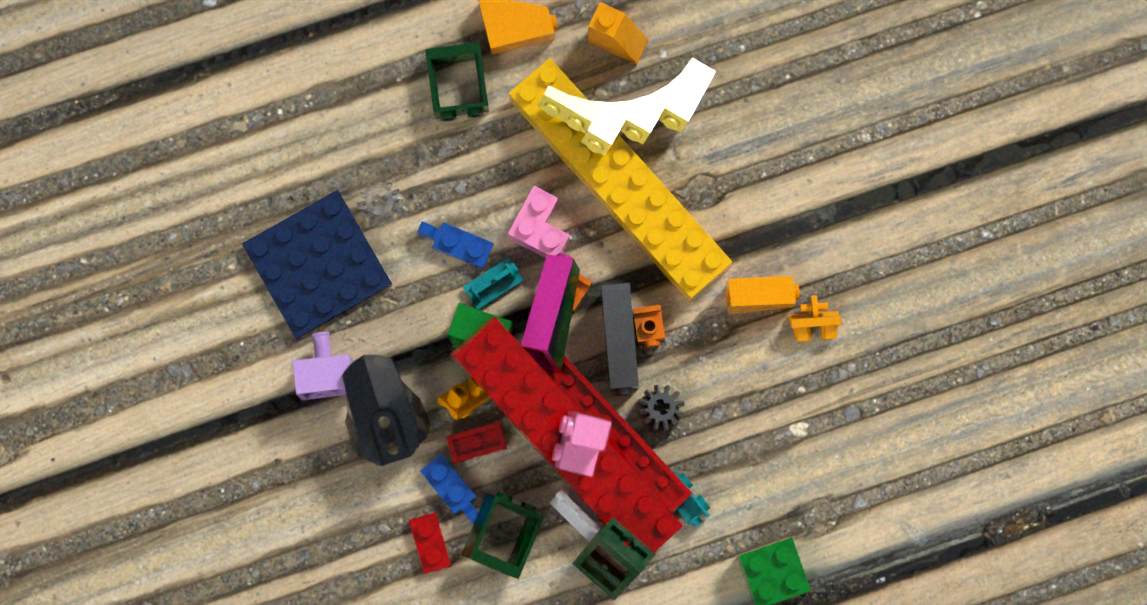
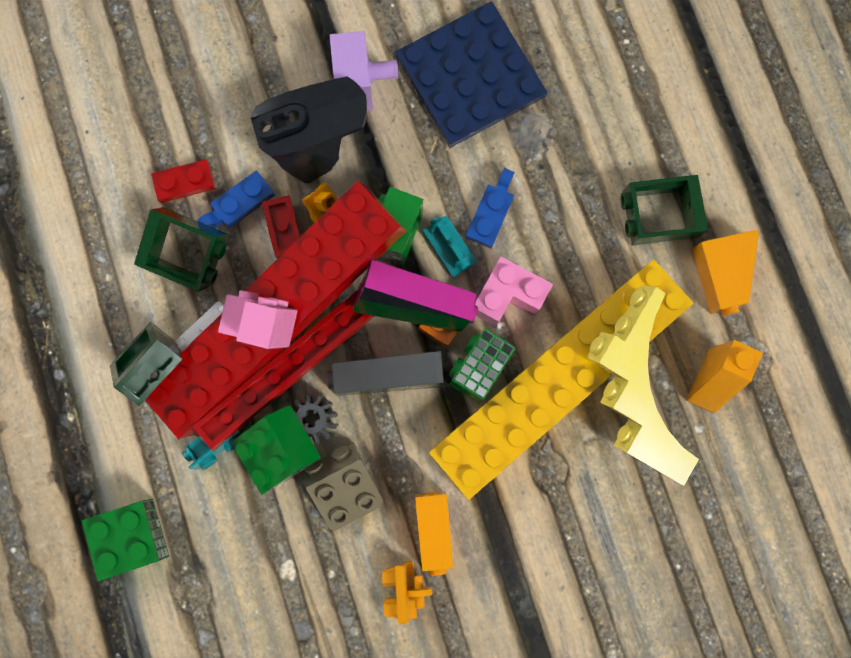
camera: 85 degrees right, 0 degrees up
orange brick [632,305,665,348] -> none
none -> green brick [231,405,321,495]
none -> dark tan bracket [301,442,383,531]
none -> brick [448,328,516,404]

